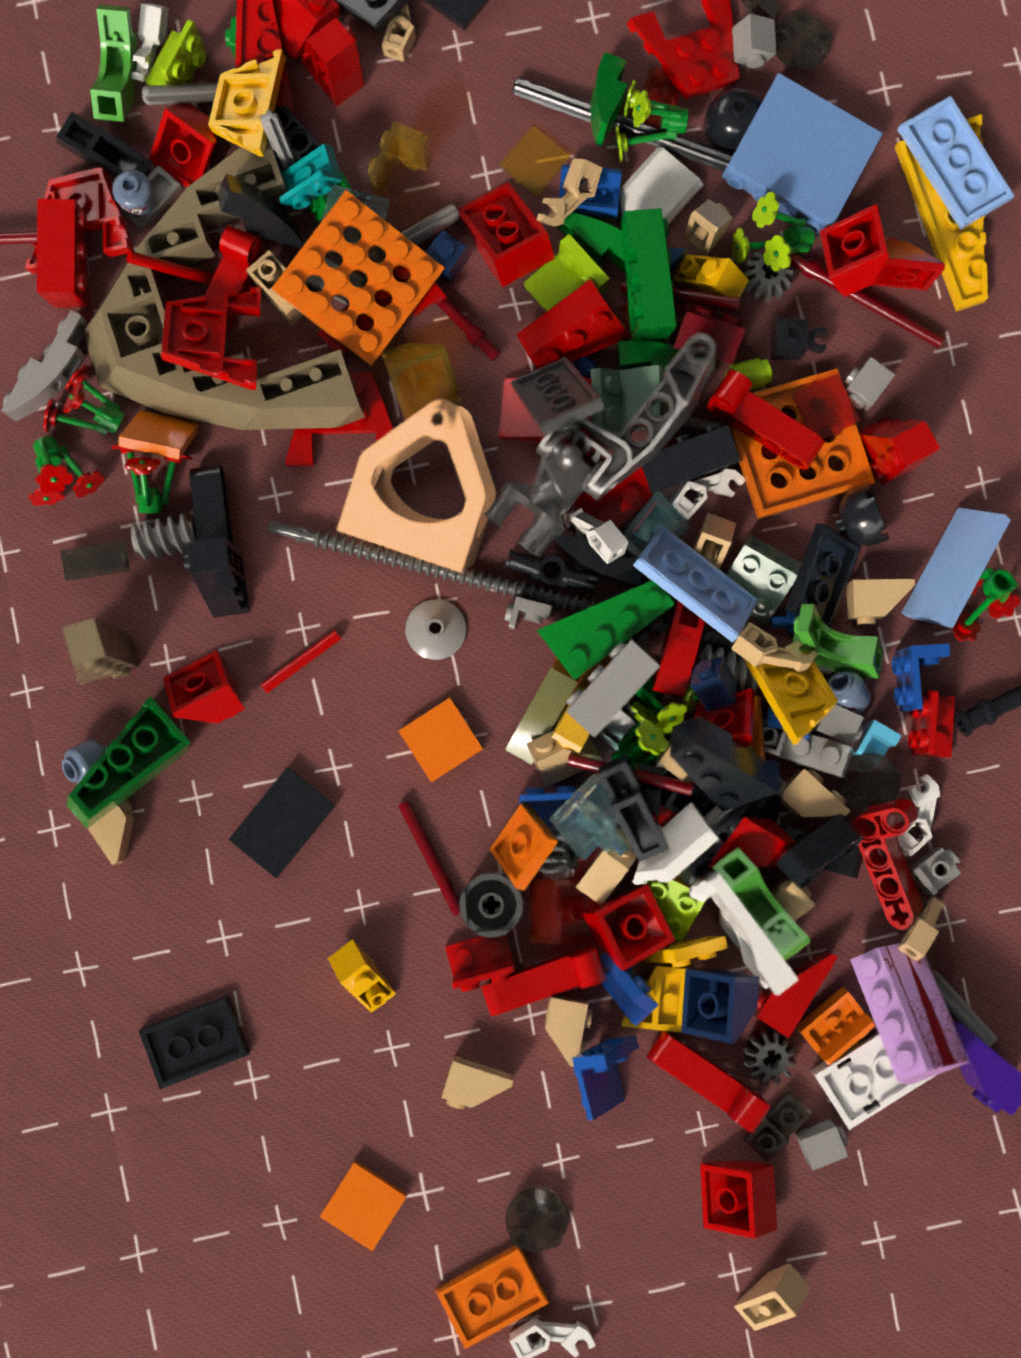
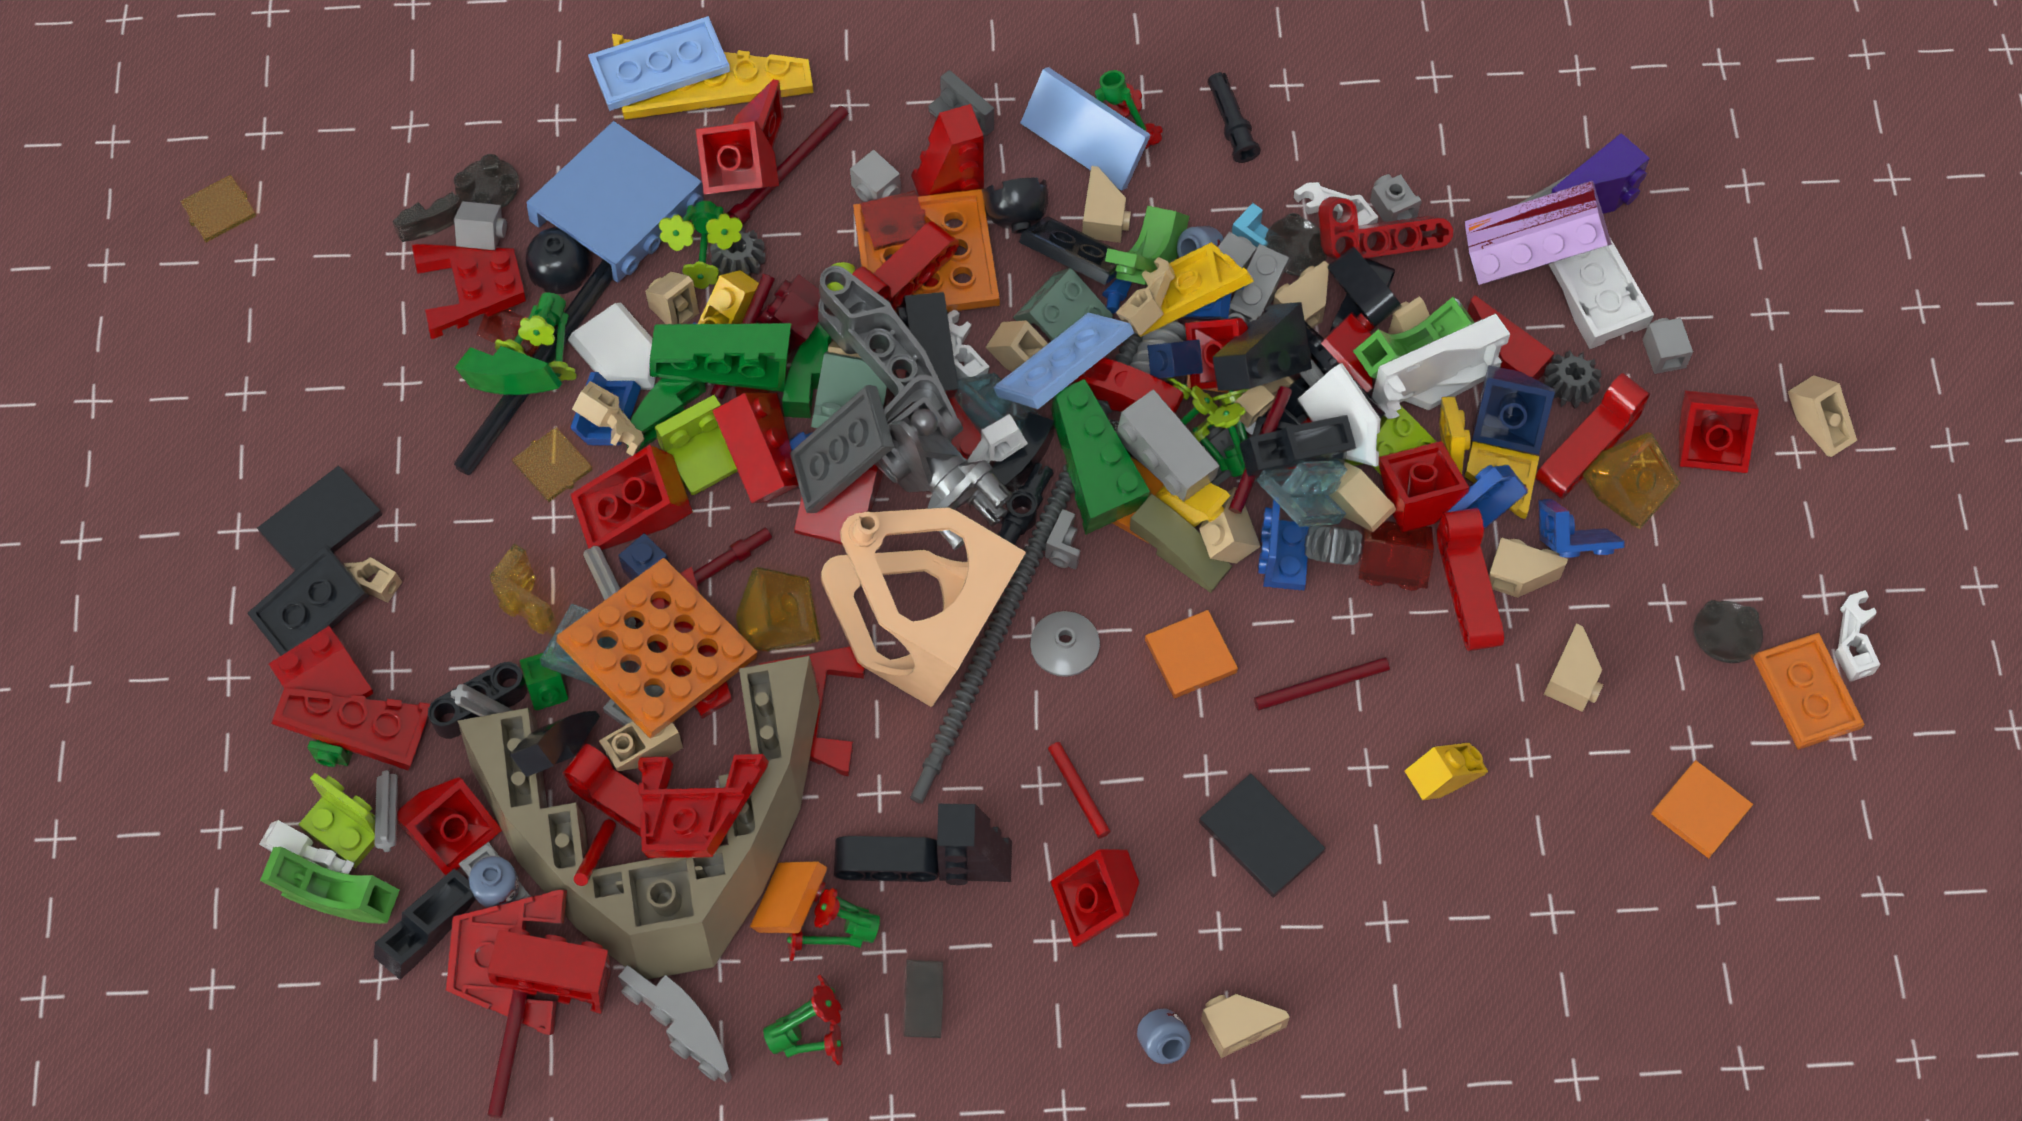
camera: 80 degrees left, 20 degrees down
plant [43,364,125,435] -> none
dark tan wedge [62,618,138,685] -> none
green wedge [66,696,191,829] -> none
light grey piece [131,514,197,560] -> none
black tile [138,995,250,1089] -> none
yellow wing [208,50,286,157] -> none
teal bracket [279,144,342,209] -> none
red wedge [300,18,364,107] -> none
red bracket [445,934,515,992] -> none
dark grey brick [460,872,523,937] -> none
orange tile [489,802,559,891] -> none
clear smoke slope [744,1089,812,1162] -> none
black brick [771,318,827,360] -> none
orange bracket [796,986,875,1065] -> none
blue bracket [891,643,950,712] -> none
tan piece [898,895,945,961] -> none
red bracket [908,690,955,758] -> none
none -> dark grey bracket [928,70,994,139]
none -> clear yellow slope [1583,432,1681,529]

